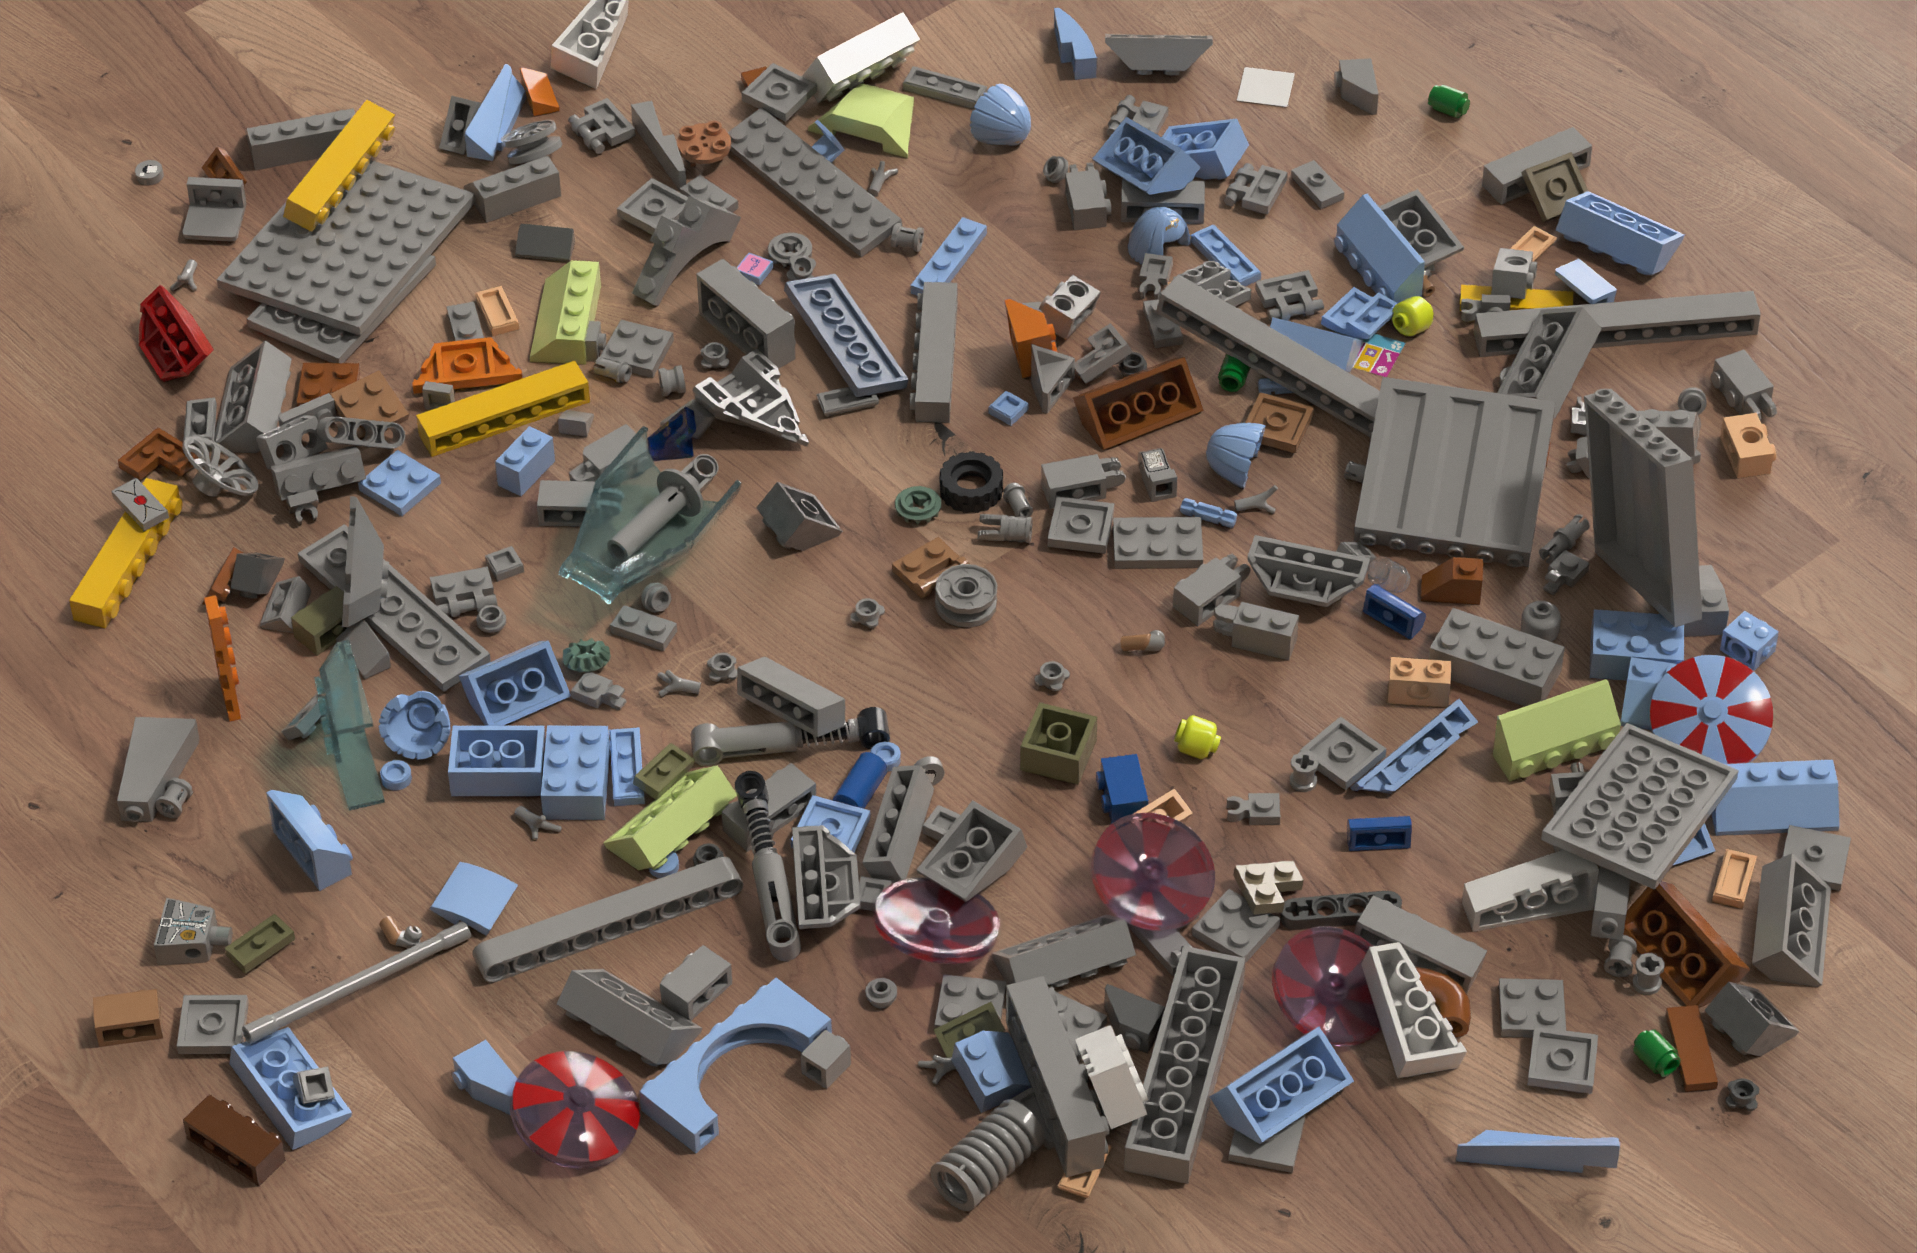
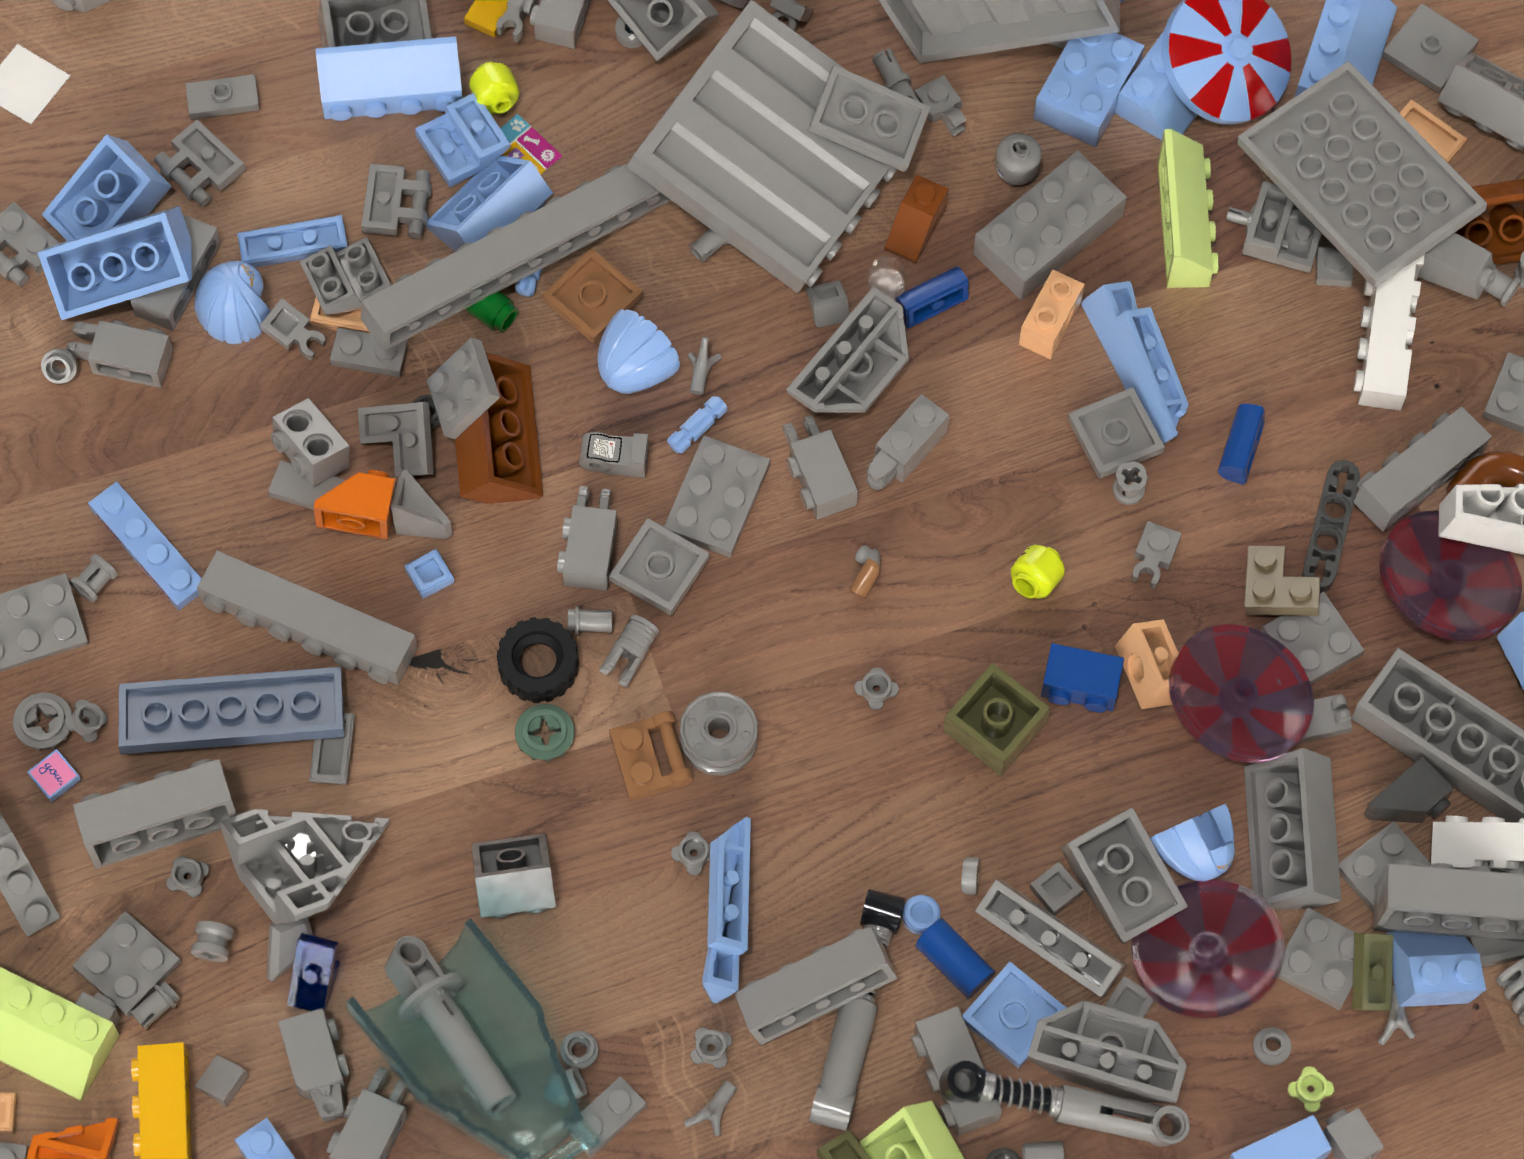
camera: 70 degrees left, 20 degrees up
none -> light grey plate [426,337,500,439]
none -> light grey plate [560,1031,599,1070]
none -> light blue wedge [702,817,751,1004]
none -> light grey plate [807,65,931,172]
none -> light blue hair [1150,803,1235,882]
none -> yellowish green plate [1288,1066,1334,1112]

